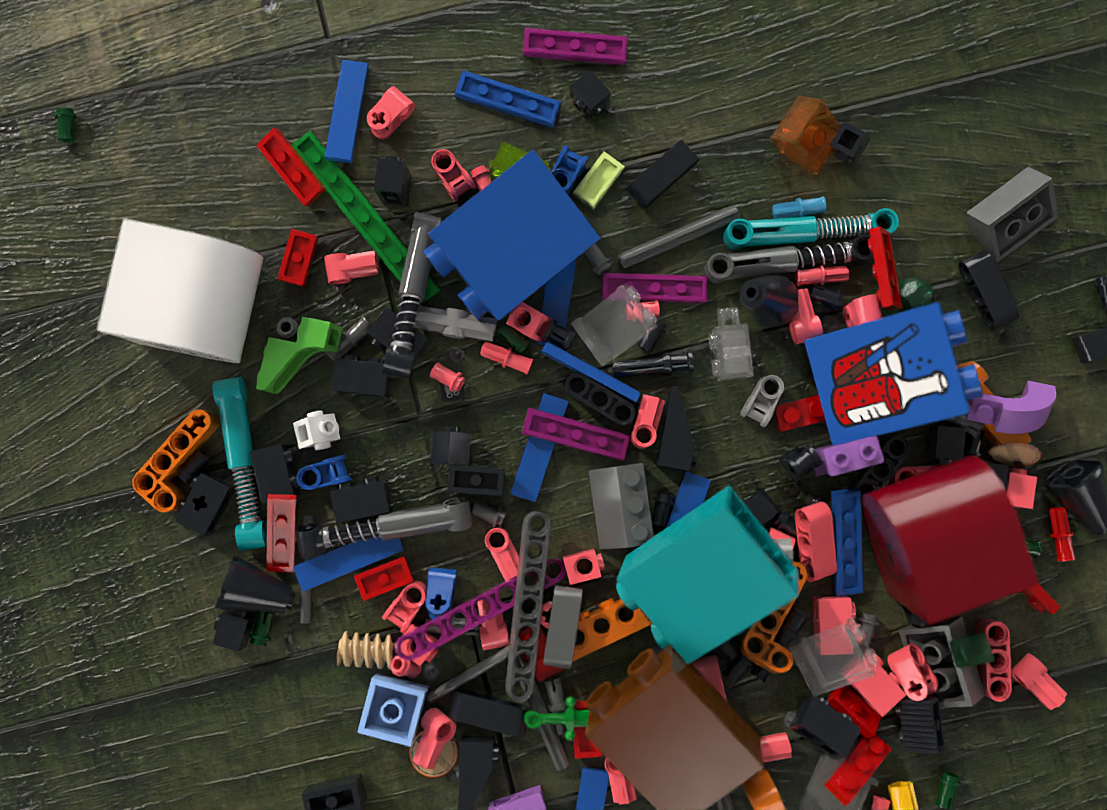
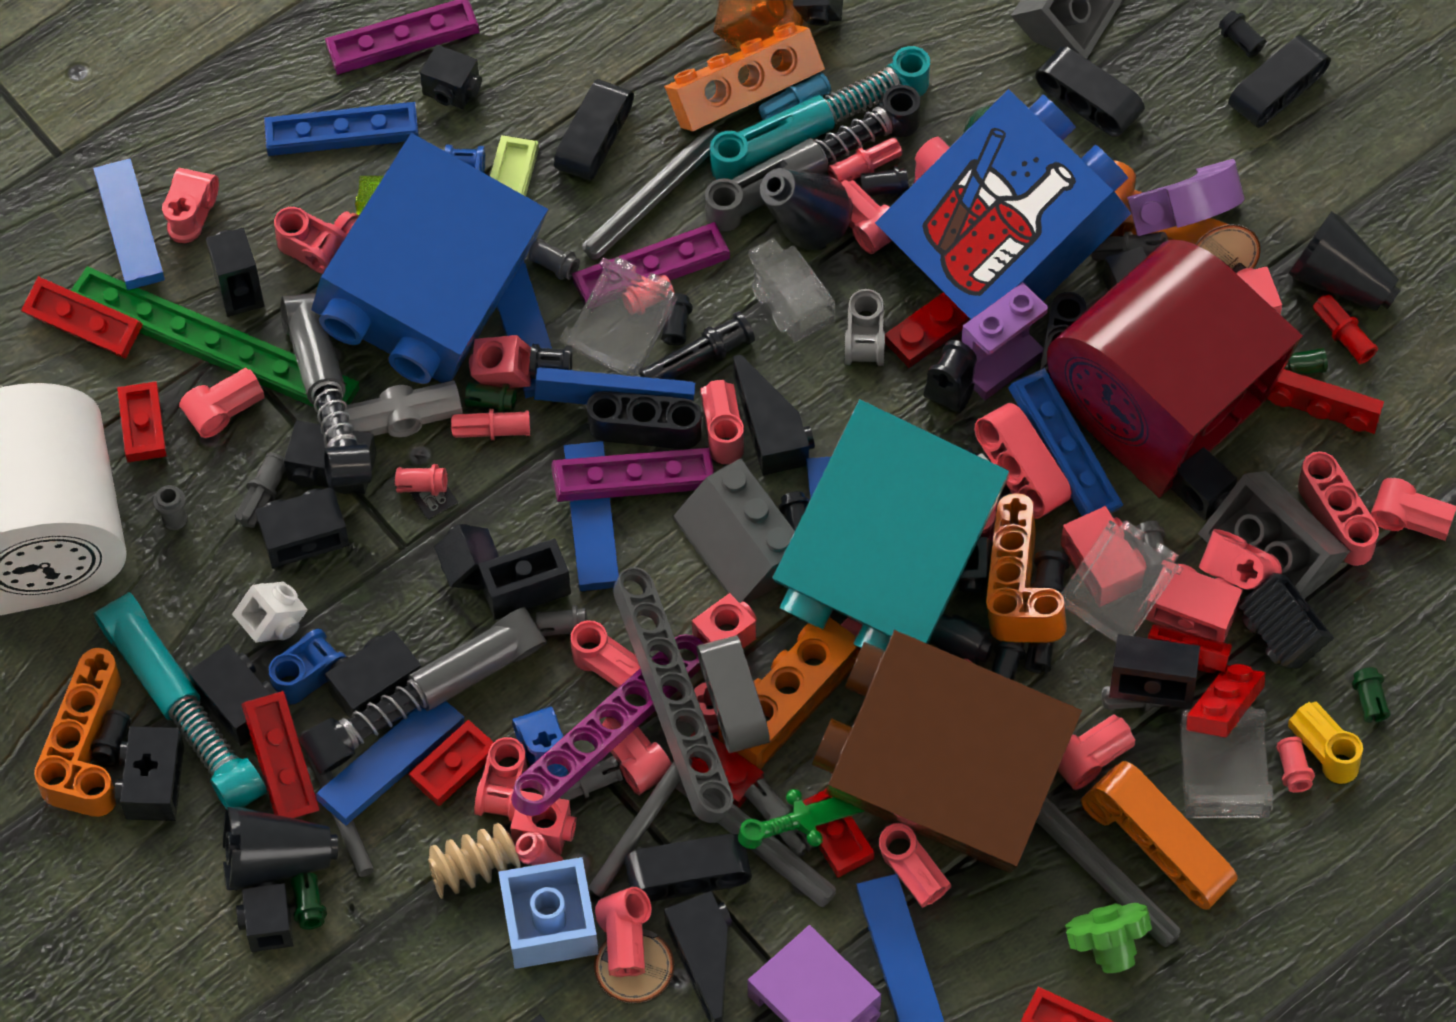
camera: 25 degrees left, 25 degrees down
bright green arch [256,317,343,394] -> none
red plate [868,227,903,312] -> none
clear green slope [949,633,994,668] -> none
none -> orange brick [664,22,825,131]

